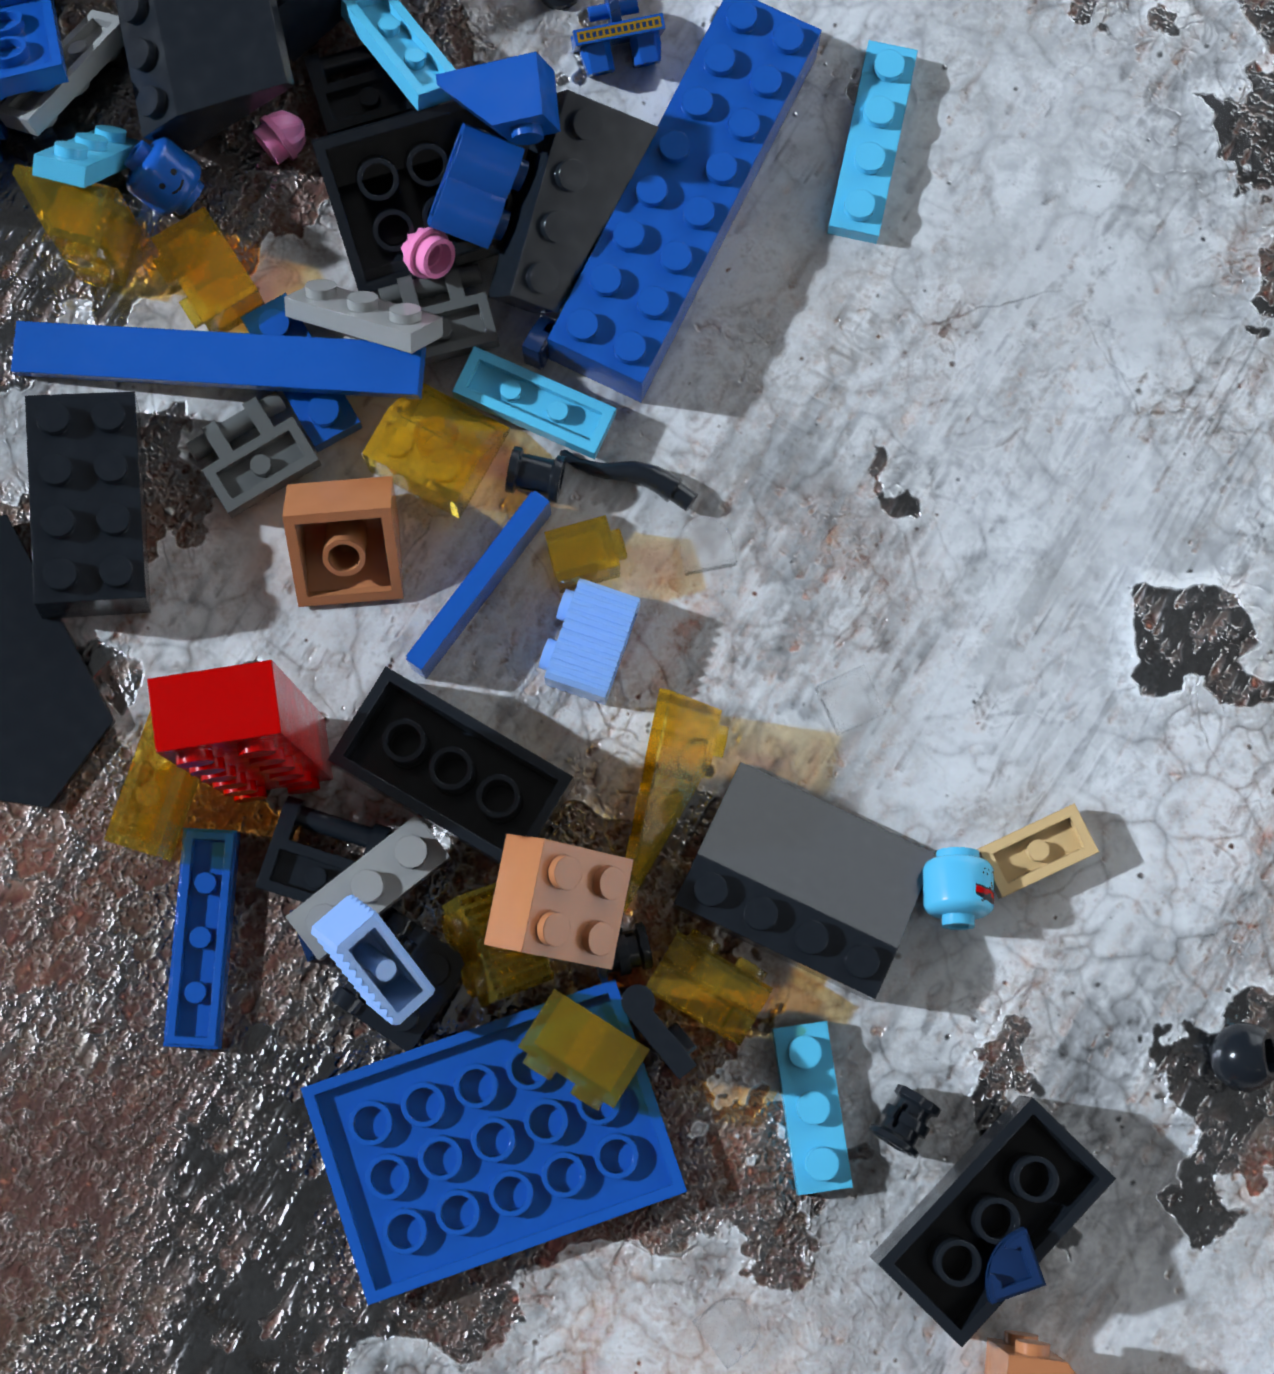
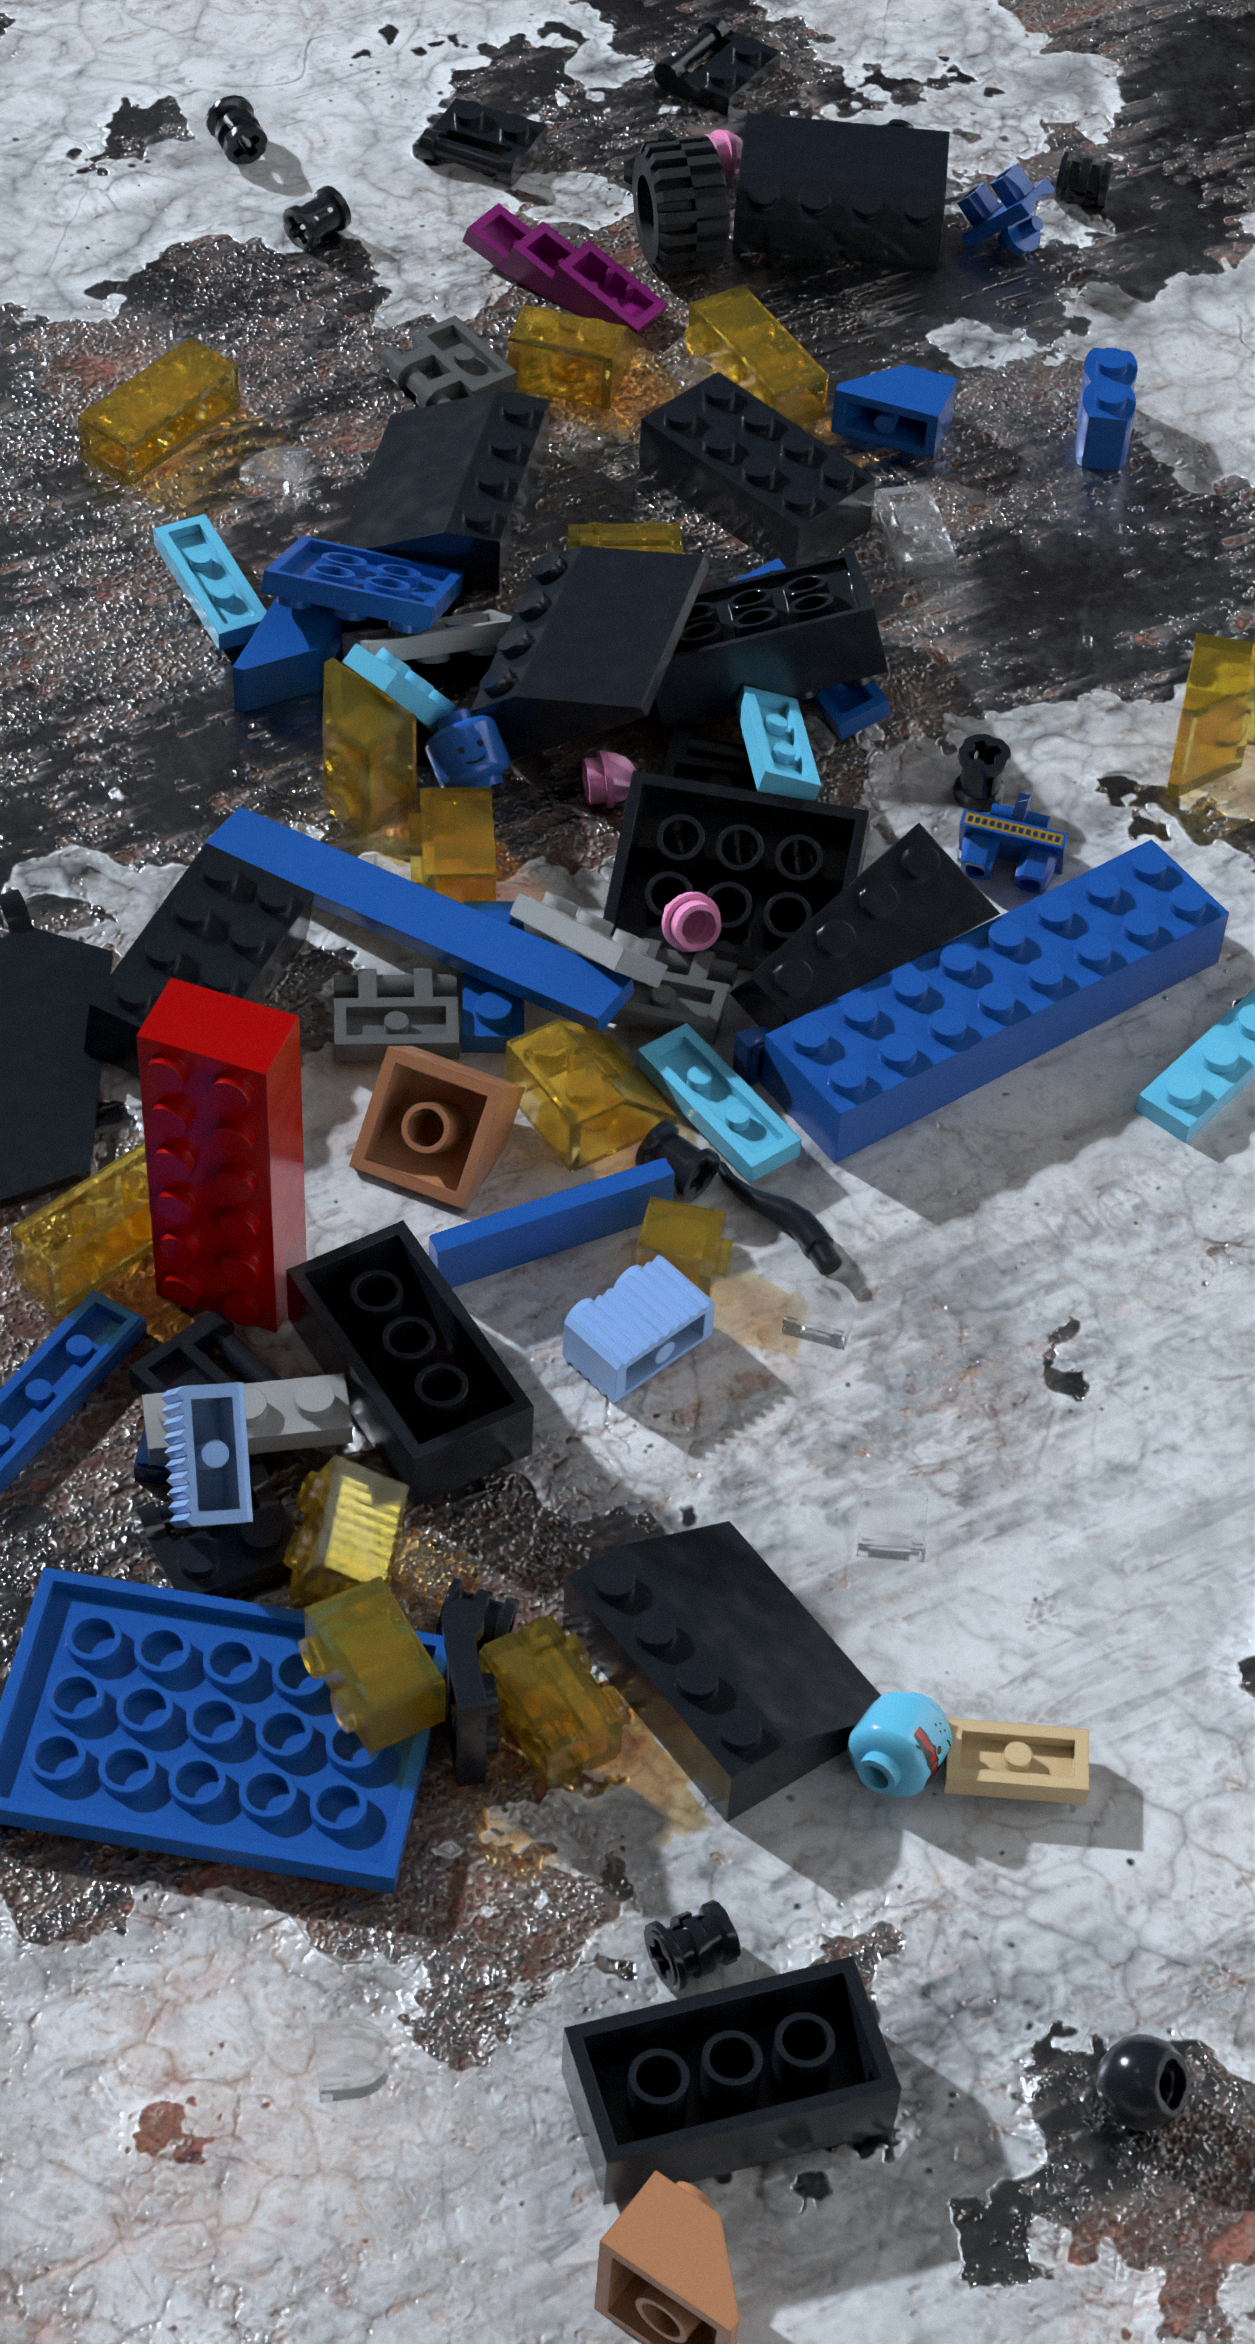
camera: 30 degrees right, 30 degrees down
blue brick [427,123,529,249] -> none
blue slope [436,52,561,145] -> none
nougat brick [484,834,634,970] -> none
clear yellow wedge [623,688,729,915] -> none
medium azure plate [771,1021,853,1196] -> none
dark blue tile [985,1227,1046,1304] -> none

